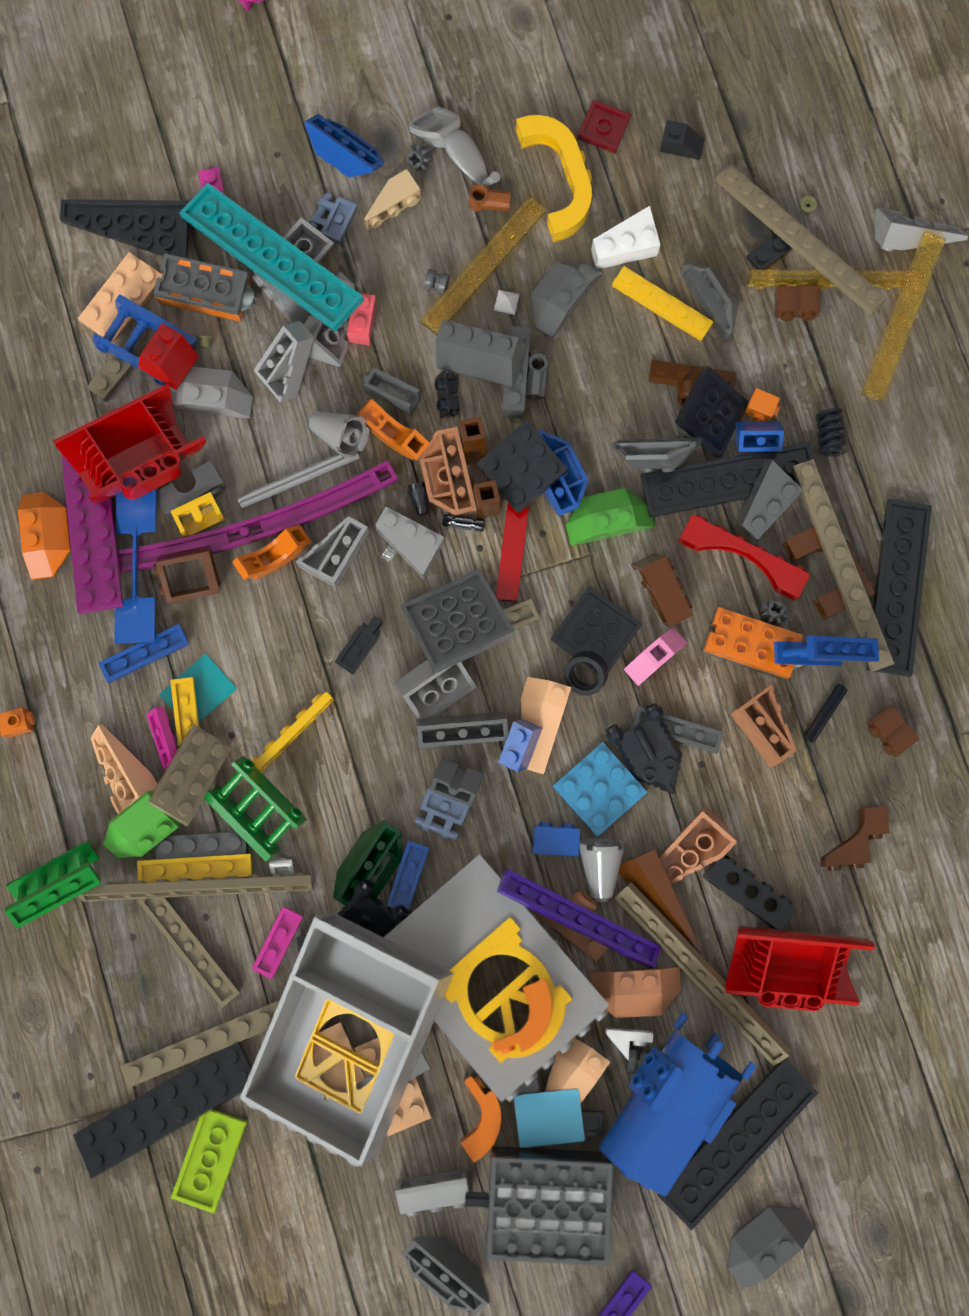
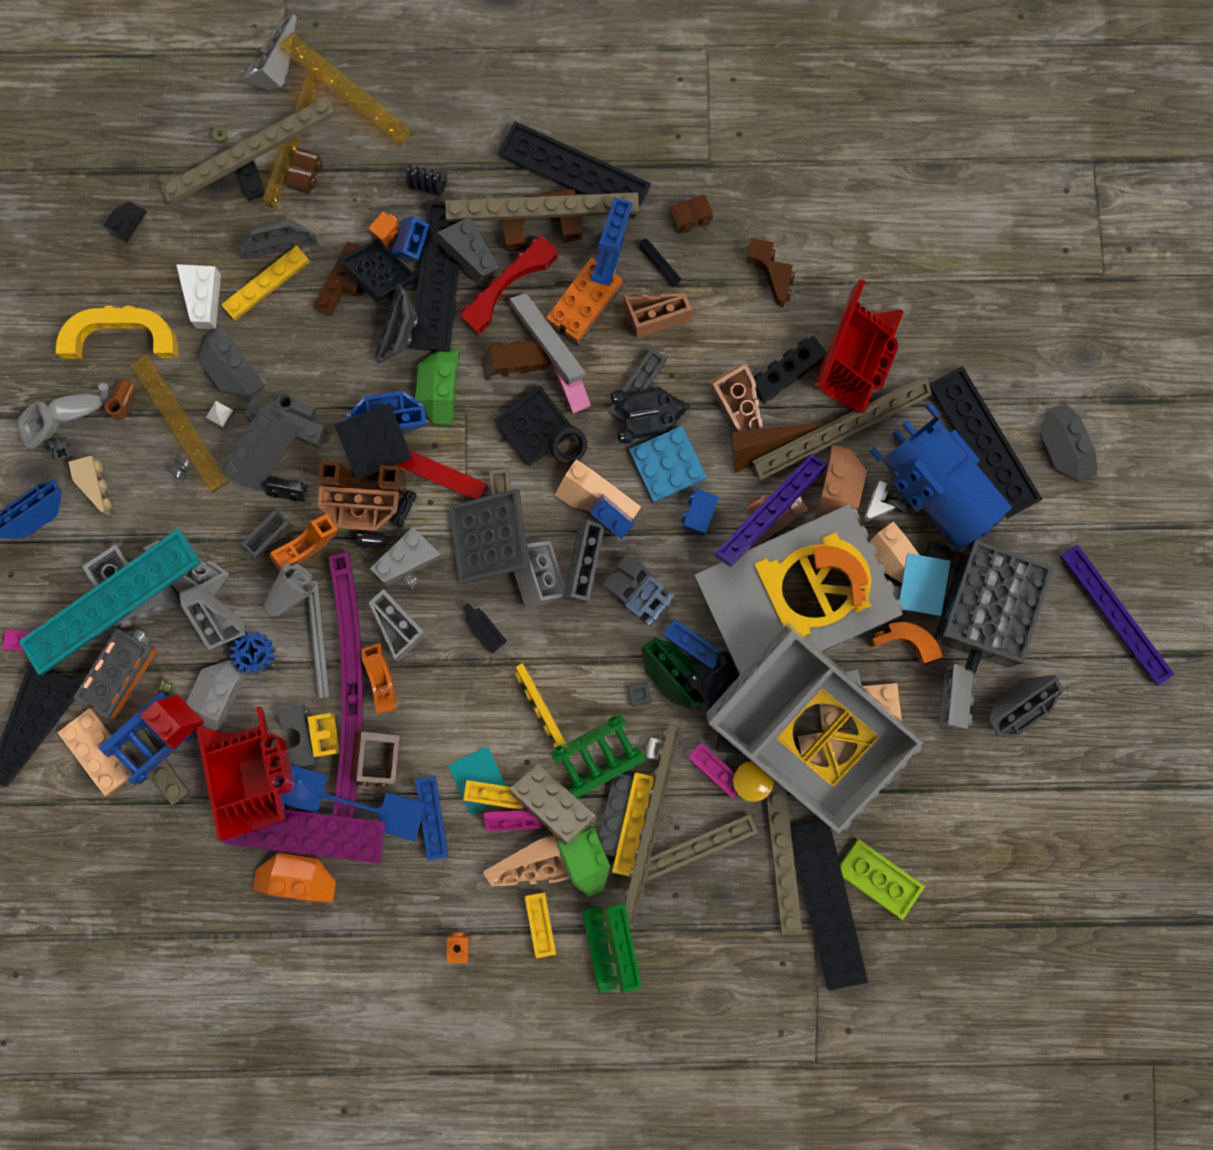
camera: 70 degrees left, 0 degrees up
sand blue plate [309,193,358,244] -> none
coral brick [347,293,377,345] -> none
dark red tile [577,99,632,154] -> none
light grey cone [579,838,625,902] -> none
dark grey gear [760,599,788,627] -> none
none -> blue gear [230,632,275,675]
none -> light grey tile [509,293,586,384]
none -> yellow plate [525,892,556,958]
none -> dark grey tile [628,683,652,707]
none -> yellow dish [733,761,774,802]

